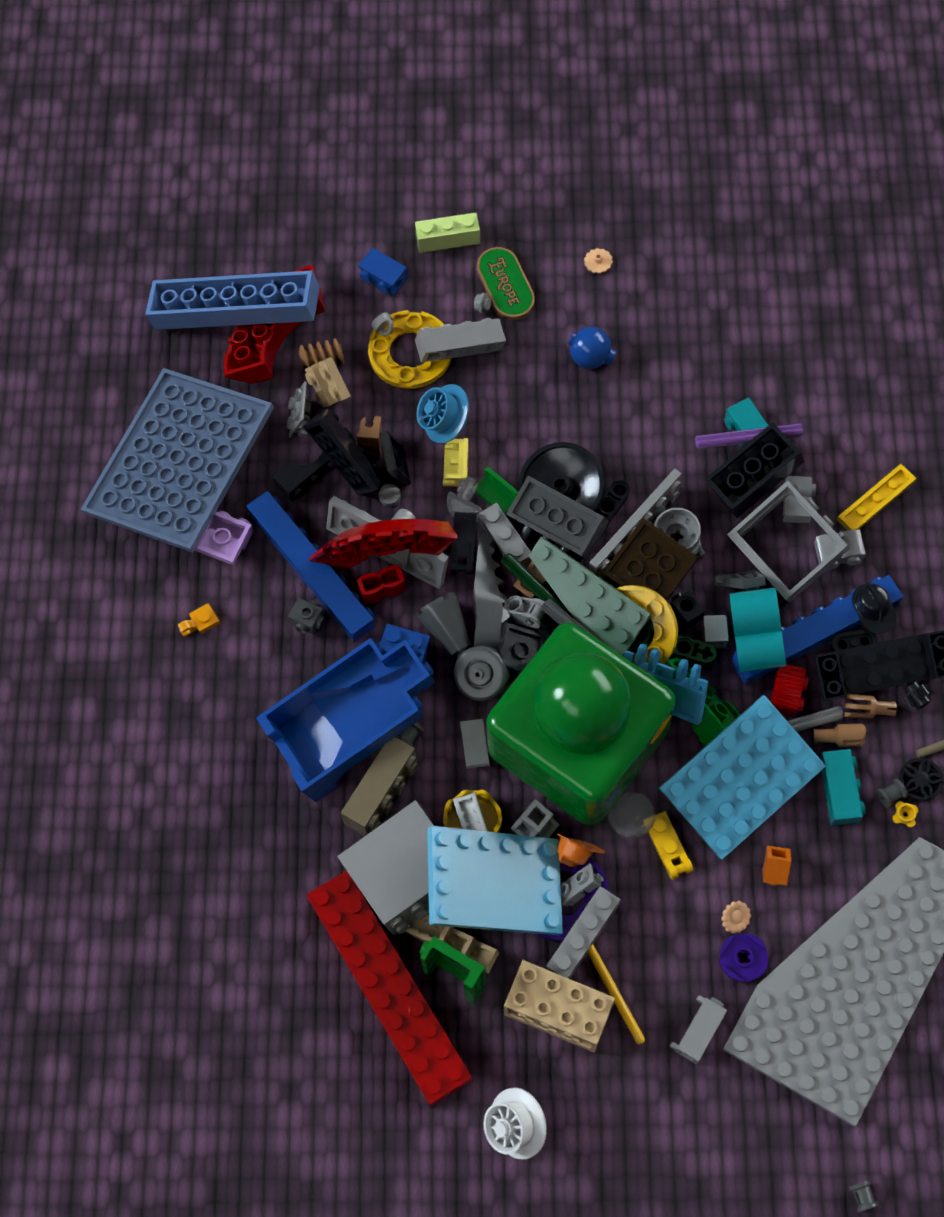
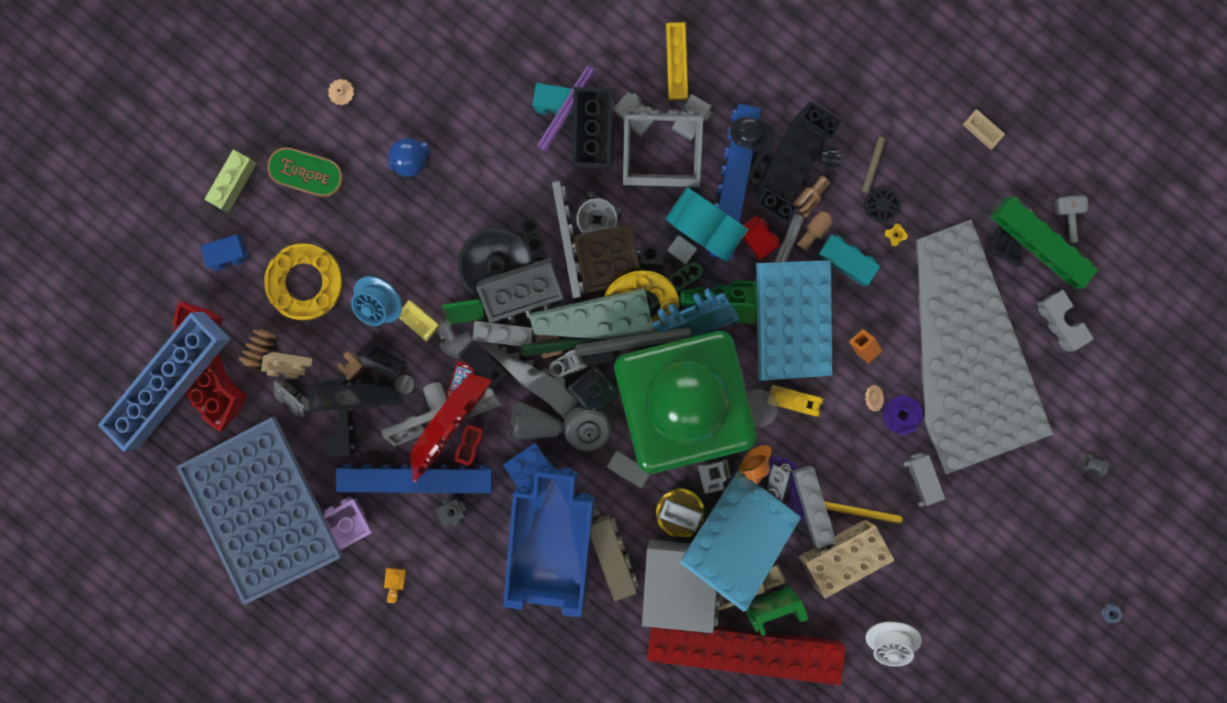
camera: 55 degrees left, 20 degrees up
light grey tile [371,312,394,336] -> none
light grey brick [415,318,506,363] -> none
light grey plate [474,293,491,314] -> none
dark grey wing [713,569,766,591] -> none
dark grey bush [876,779,908,808] -> none

